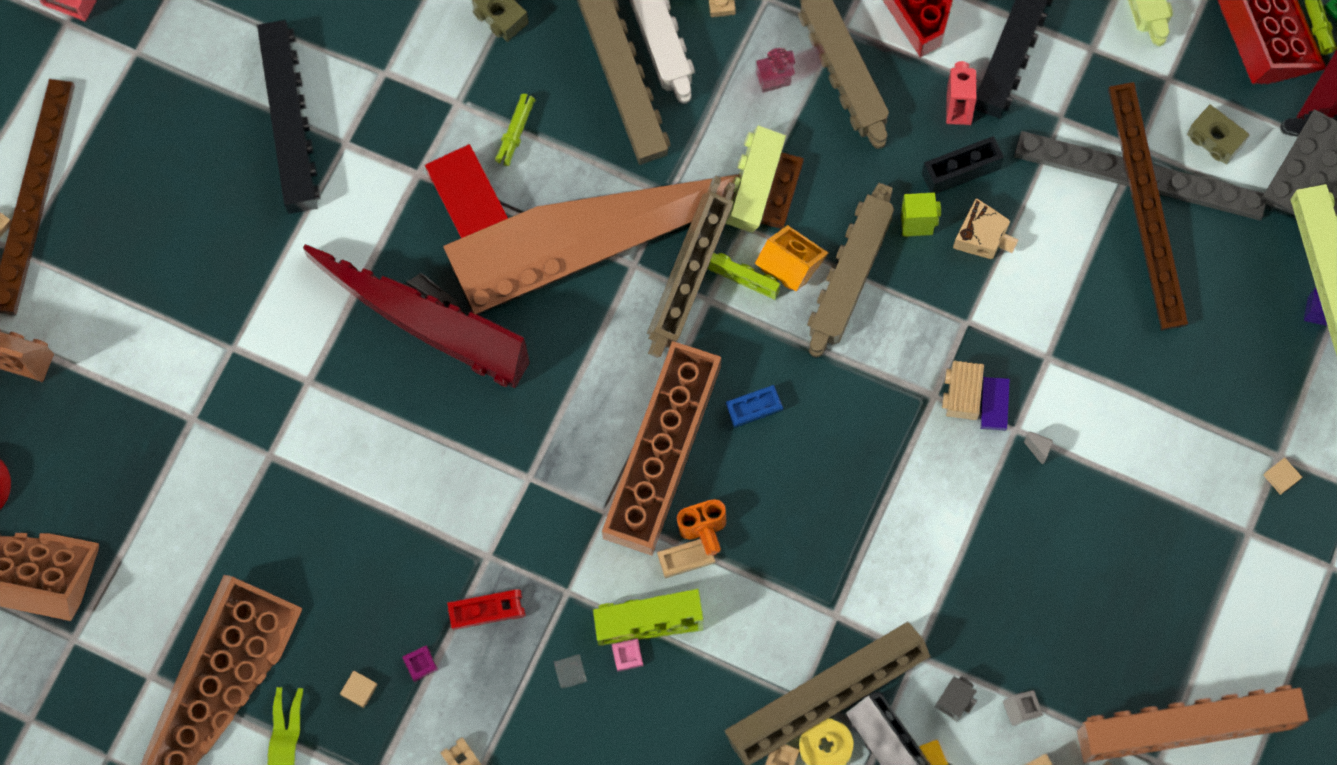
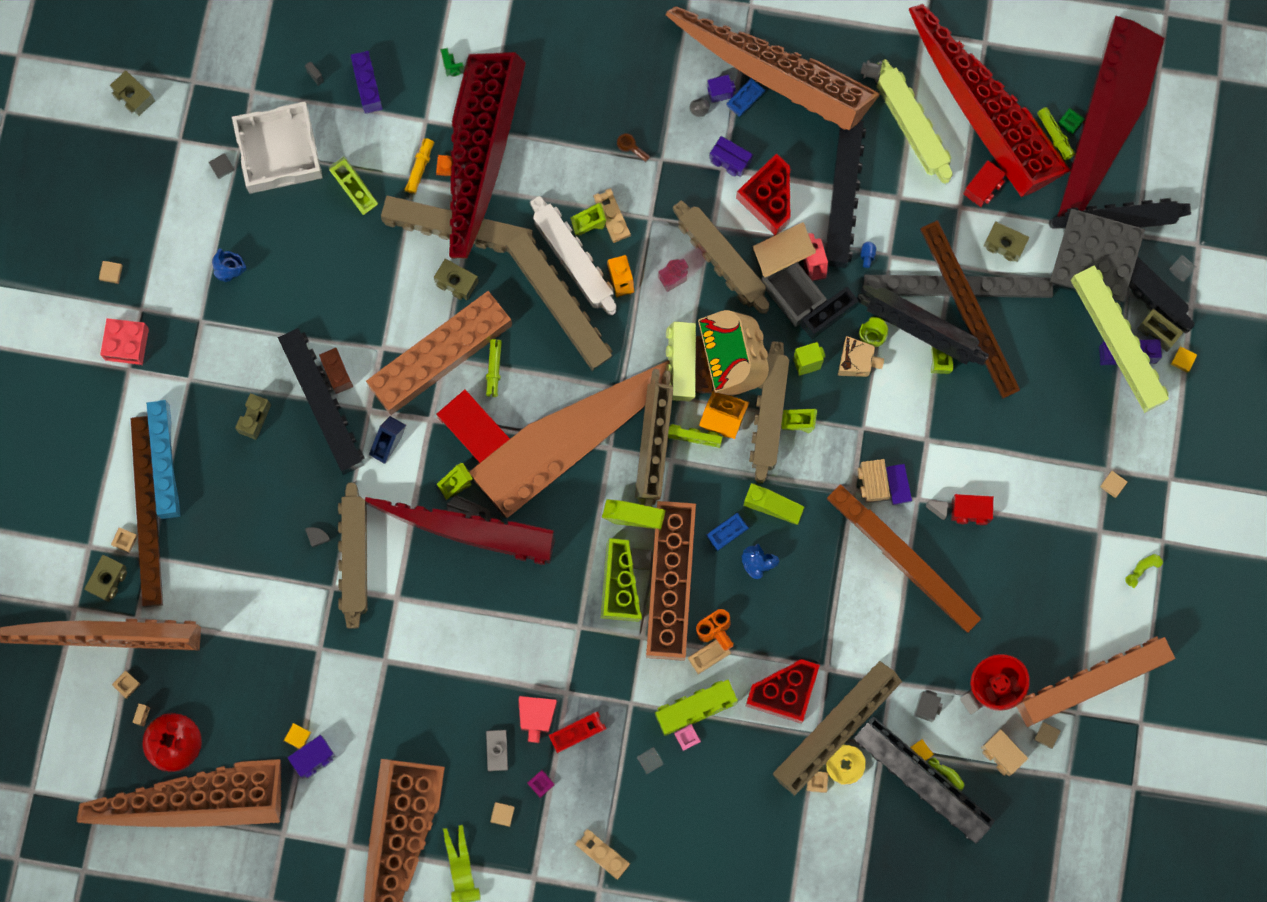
camera: 20 degrees left, 5 degrees up
none -> dark azure arch [146,400,181,519]
none -> olive brick [235,393,271,440]
none -> yellow tile [284,723,311,749]
none -> dark purple brick [287,735,336,779]
none -> dark grey tile [306,527,331,548]
none -> copper brick [319,348,353,394]
none -> dark tan hinge [338,482,368,629]
none -> nougat brick [366,291,512,415]
none -> dark blue slope [369,416,406,464]
none -> lime slope [437,463,473,500]
none -> light grey plate [486,730,508,771]
none -> coral torso [519,696,557,743]
none -> lime wedge [601,538,642,622]
none -> lime slope [602,499,665,529]
none -> light orange torso [607,255,634,297]
none -> dark grey tile [632,548,652,570]
none -> brick [698,310,769,396]
none -> blue hair [741,544,780,579]
none -> lime slope [743,483,804,525]
none -> red brick [745,659,820,724]
none -> tan piece [753,222,816,277]
none -> dark grey piece [761,262,827,328]
none -> lime slope [781,409,817,433]
none -> dark orange slope [827,484,981,633]
none -> black hinge [857,285,989,366]
none -> lime hair [859,317,888,347]
none -> blue cylinder [861,242,876,268]
none -> lime slope [930,346,953,374]
none -> red brick [952,494,994,525]
none -> red brick [963,161,1006,207]
none -> red piece [971,655,1030,711]
none -> lime arm [1125,554,1163,589]

